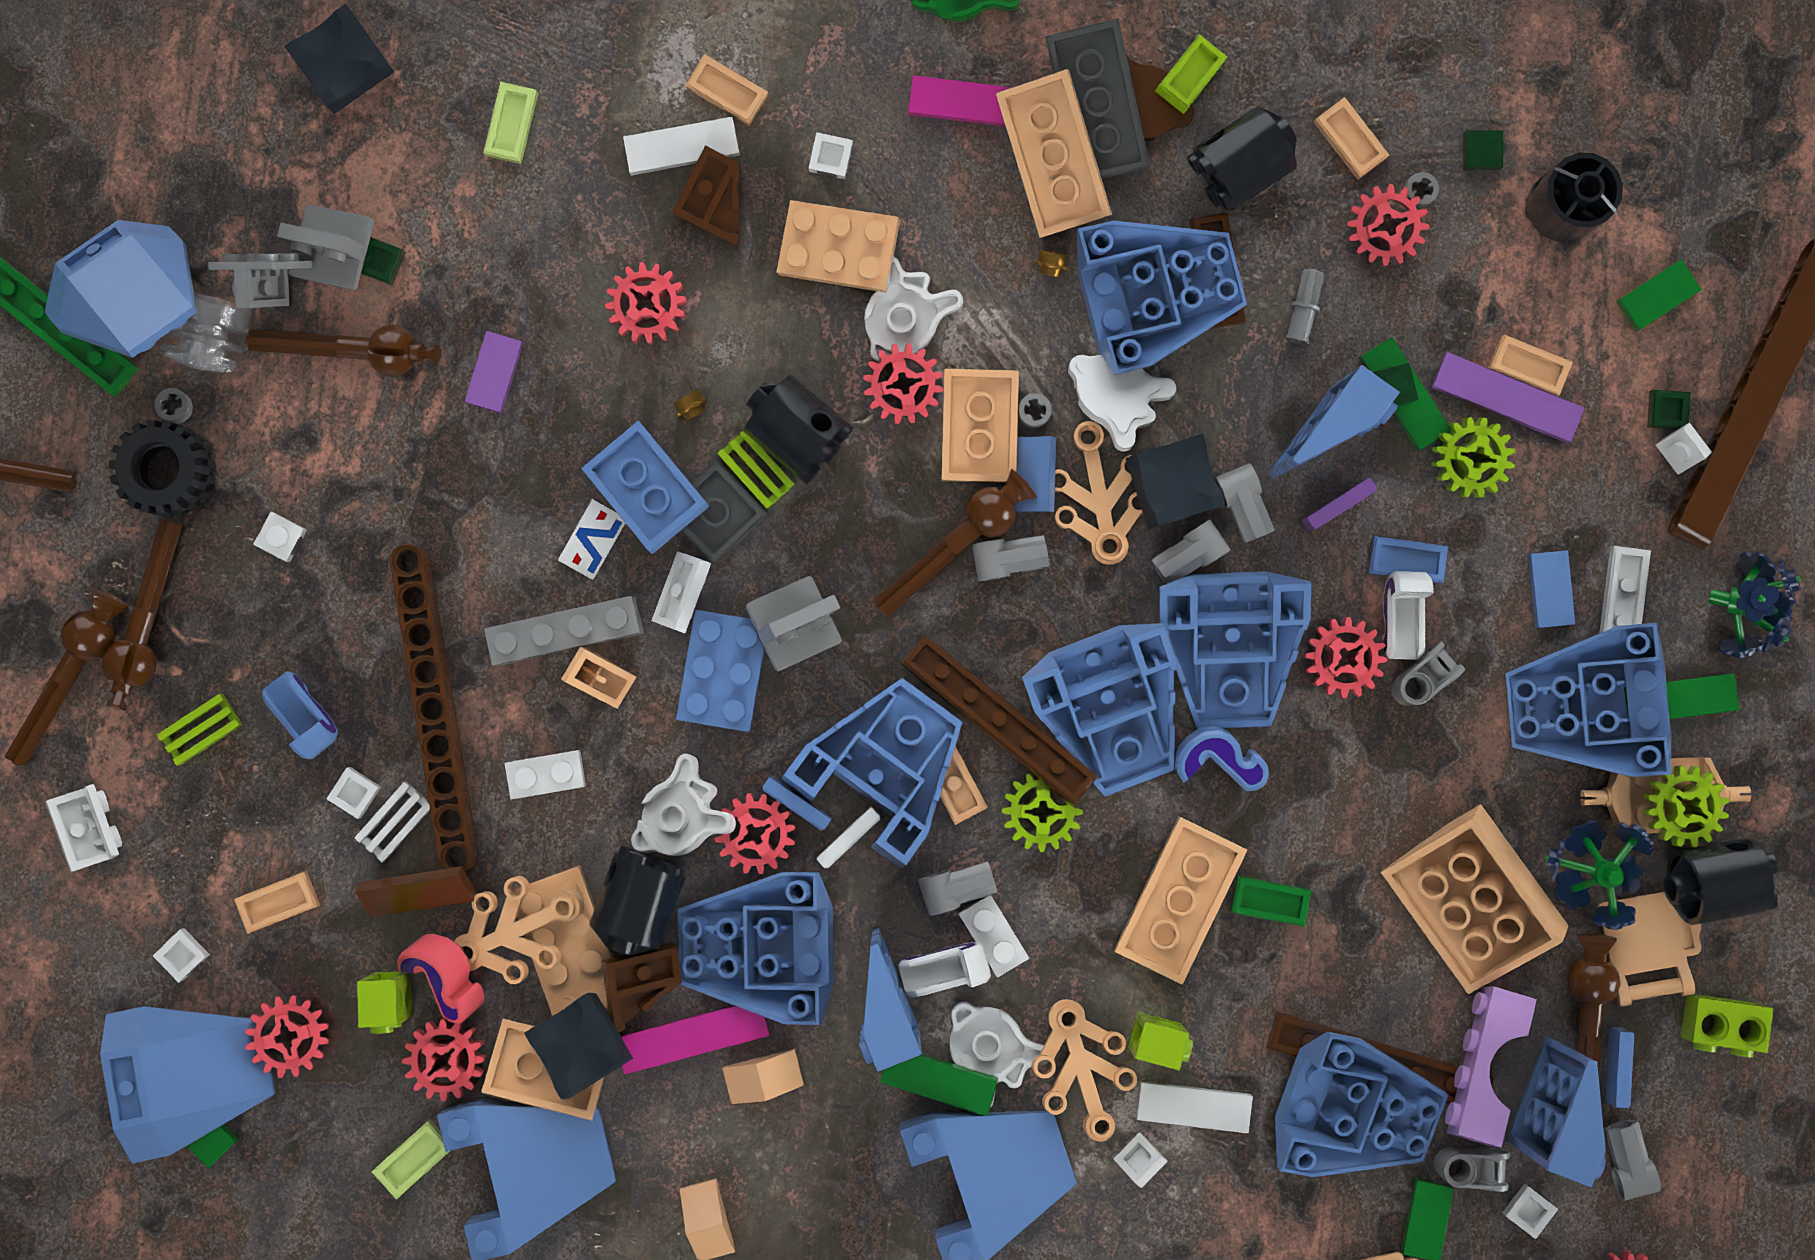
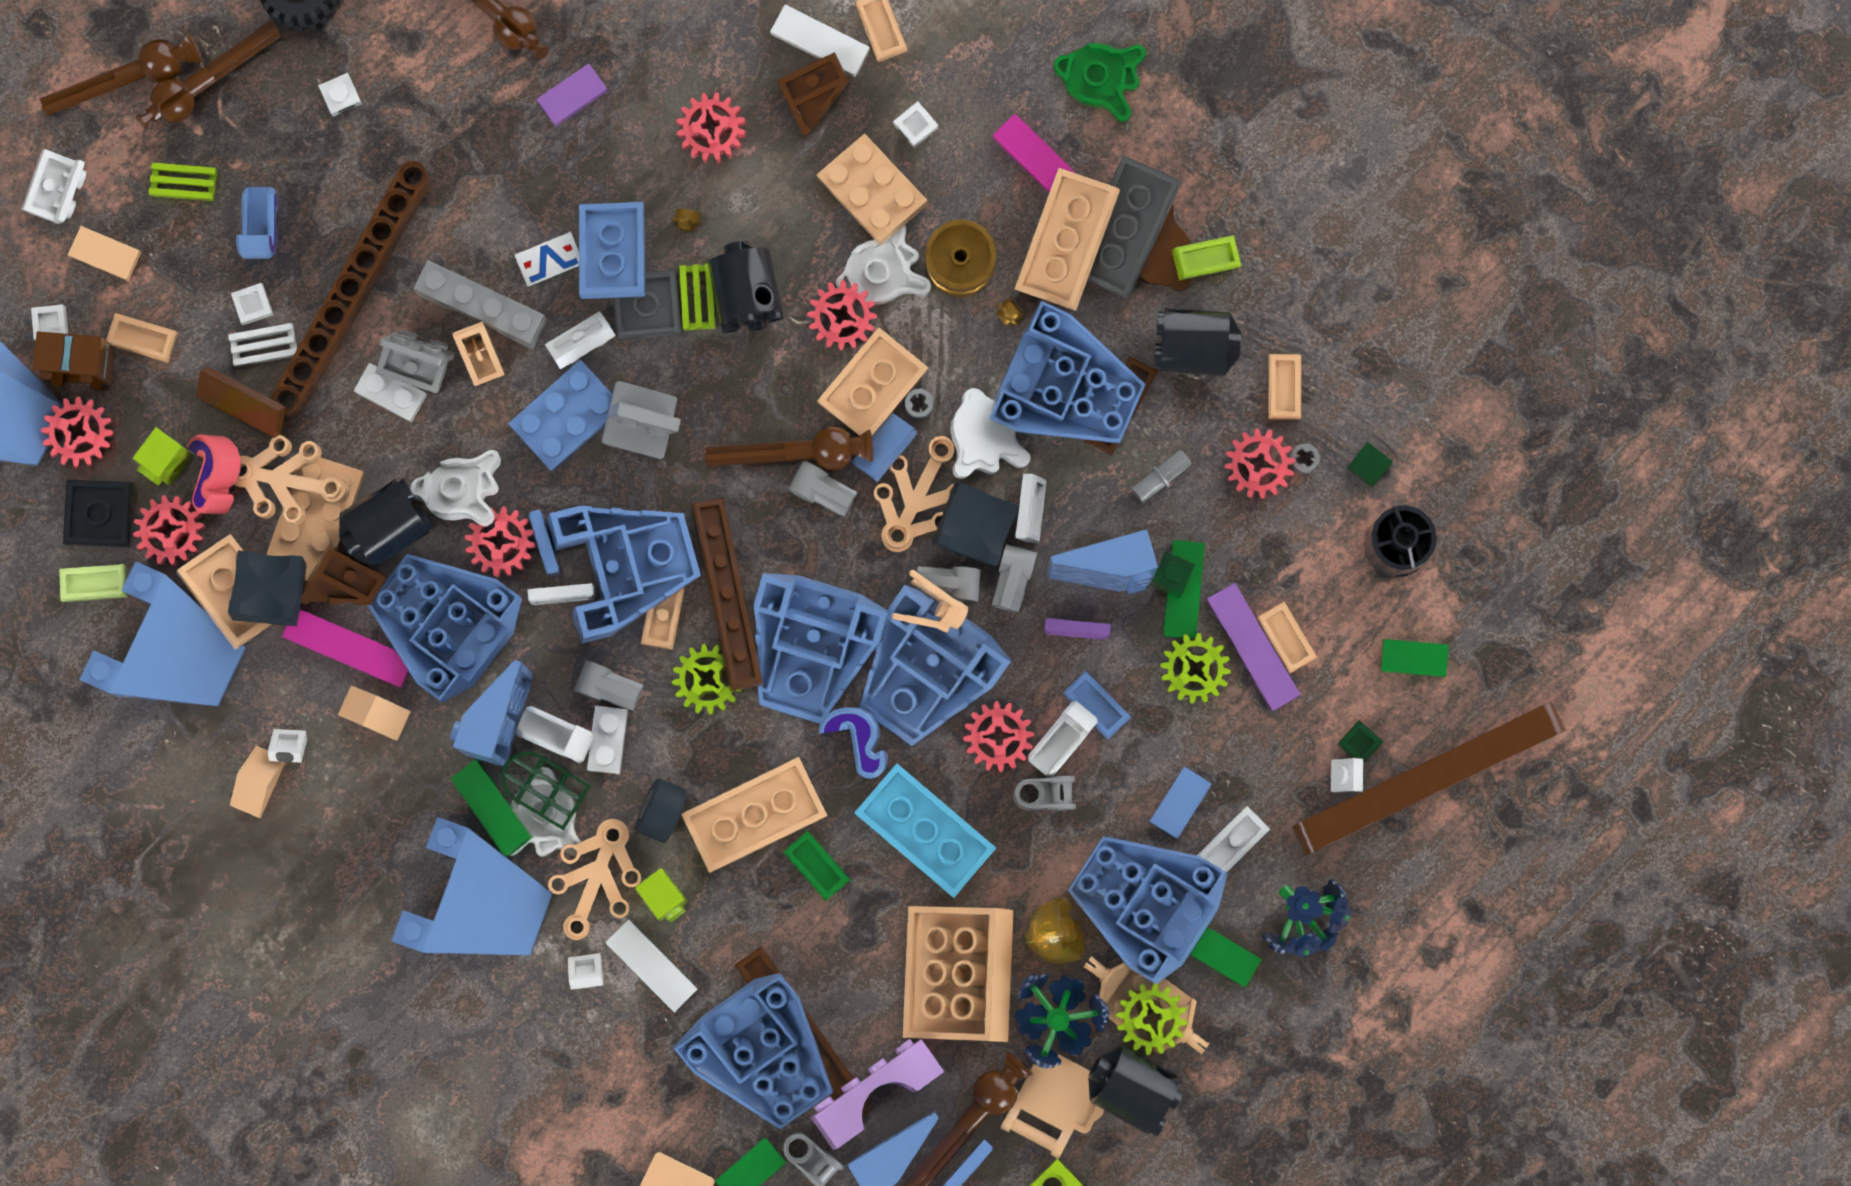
camera: 45 degrees right, 5 degrees down
none -> reddish brown container [32,331,115,390]
none -> black tile [63,480,134,548]
none -> light nougat tile [68,226,141,281]
none -> white plate [268,729,307,763]
none -> light grey bracket [375,329,455,393]
none -> dark green window [501,752,591,830]
none -> black wheel [635,778,687,843]
none -> medium azure plate [854,763,996,898]
none -> light nougat plant [892,570,968,633]
none -> pearl gold wheel [925,219,996,298]
none -> white tile [1015,474,1047,544]
none -> clear yellow cylinder [1025,896,1085,965]

